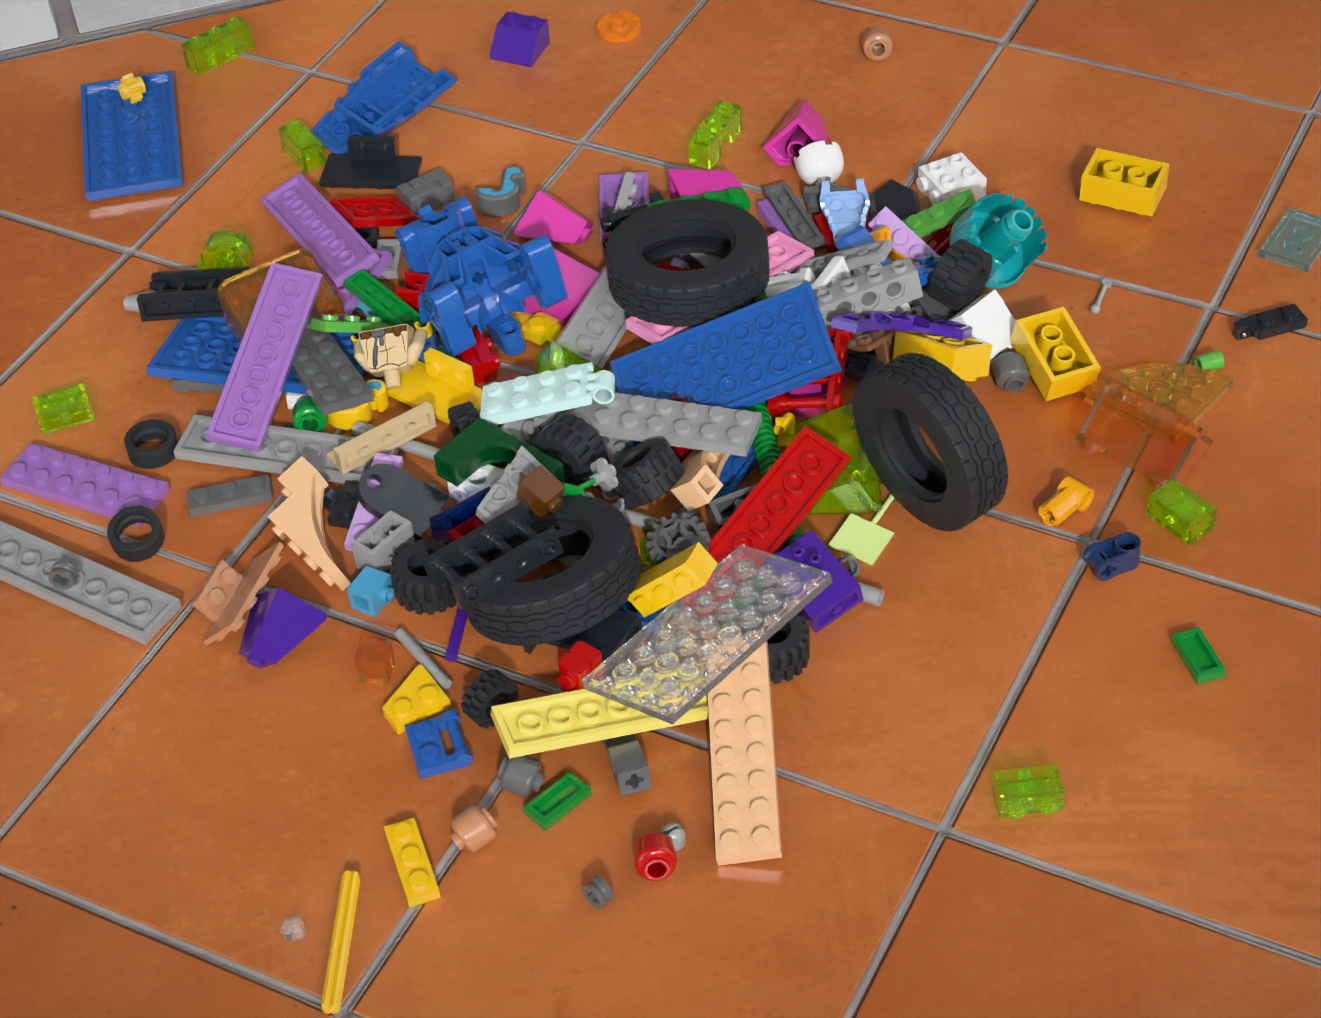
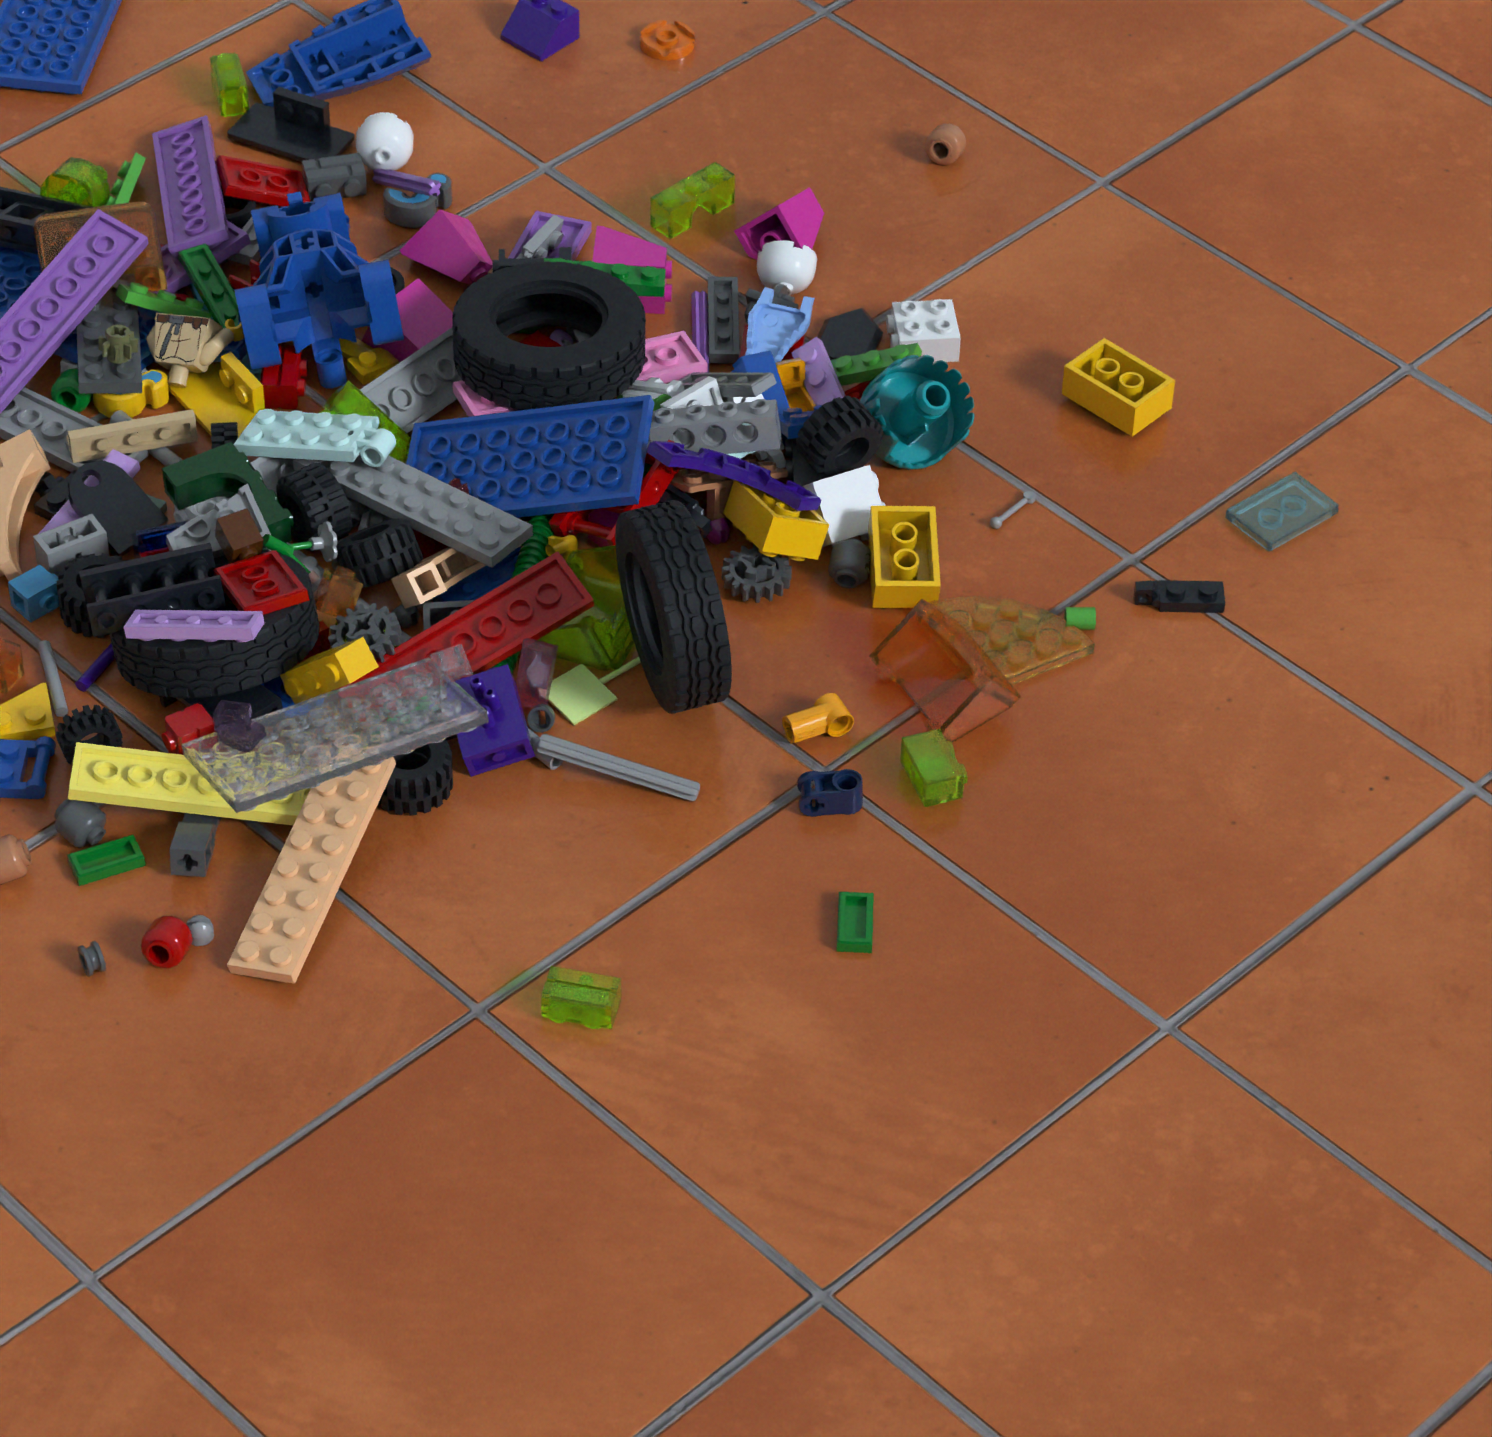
camera: 15 degrees right, 0 degrees up
none -> olive gear [98,325,138,364]
none -> bright green plate [102,153,146,220]
none -> lavender plate [124,610,265,642]
none -> red tile [213,550,309,615]
none -> clear purple tile [213,700,266,753]
none -> clear orange brick [314,566,363,617]
none -> white cylinder [356,112,414,171]
none -> medium lavender axle [372,168,441,197]
none -> clear tile [430,644,473,688]
none -> clear pink tile [516,638,558,711]
none -> light grey axle [537,734,700,802]

